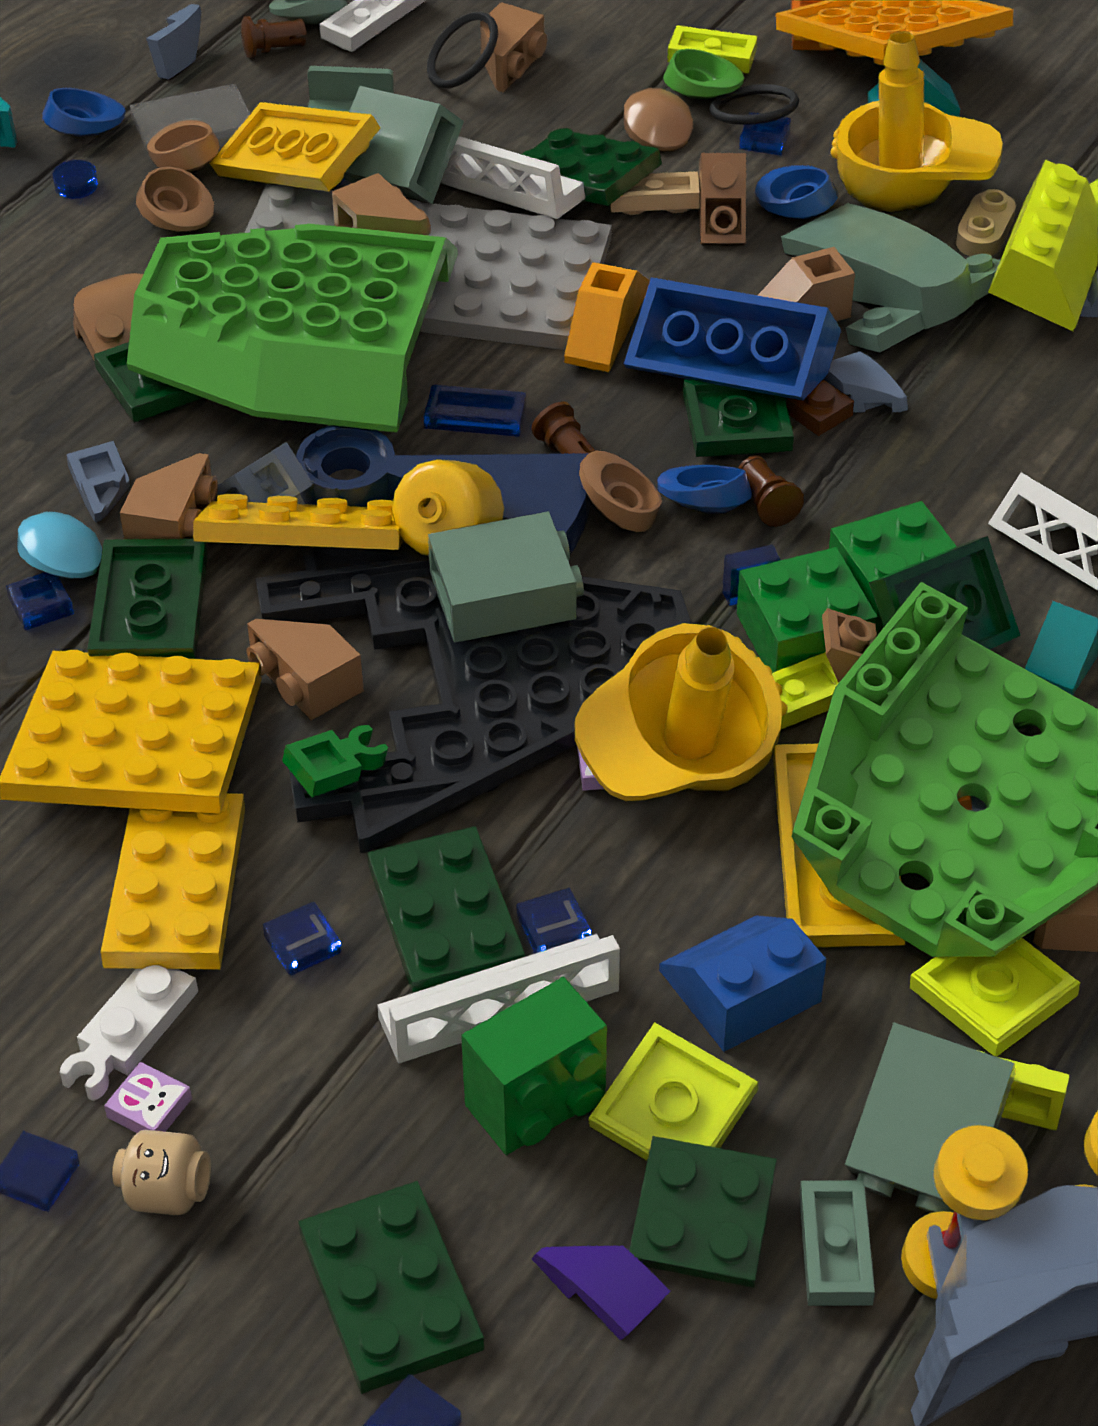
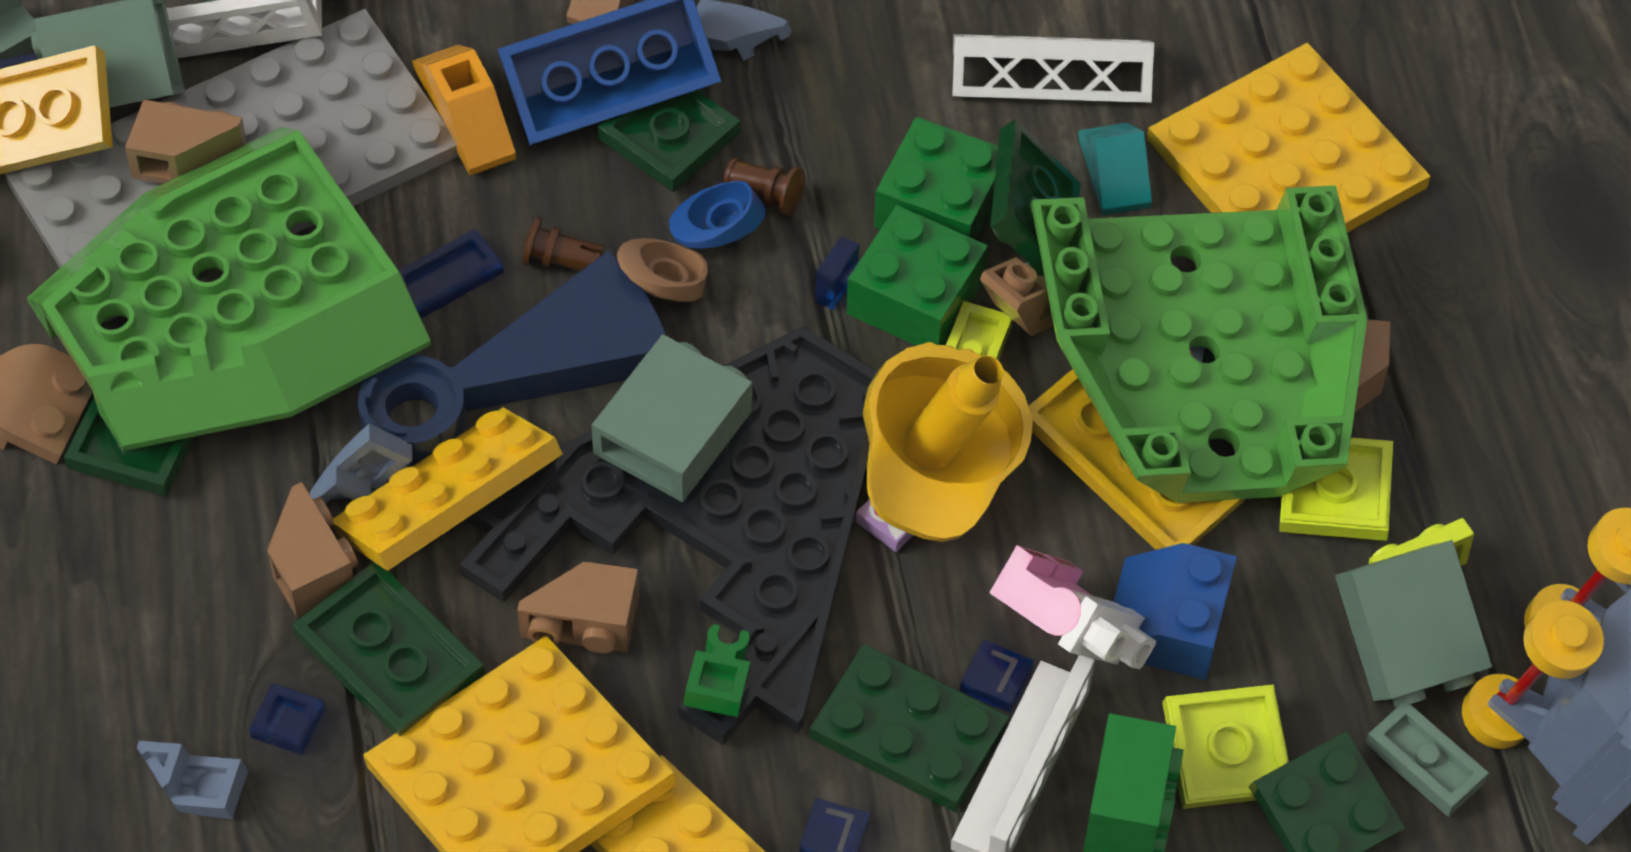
camera: 45 degrees left, 10 degrees up
medium azure hat [17,512,102,578] -> none
sand blue slope [67,441,130,522] -> none
yellow head [392,459,504,556] -> none
reddish brown plate [786,379,854,436] -> none
none -> hips [990,545,1156,669]

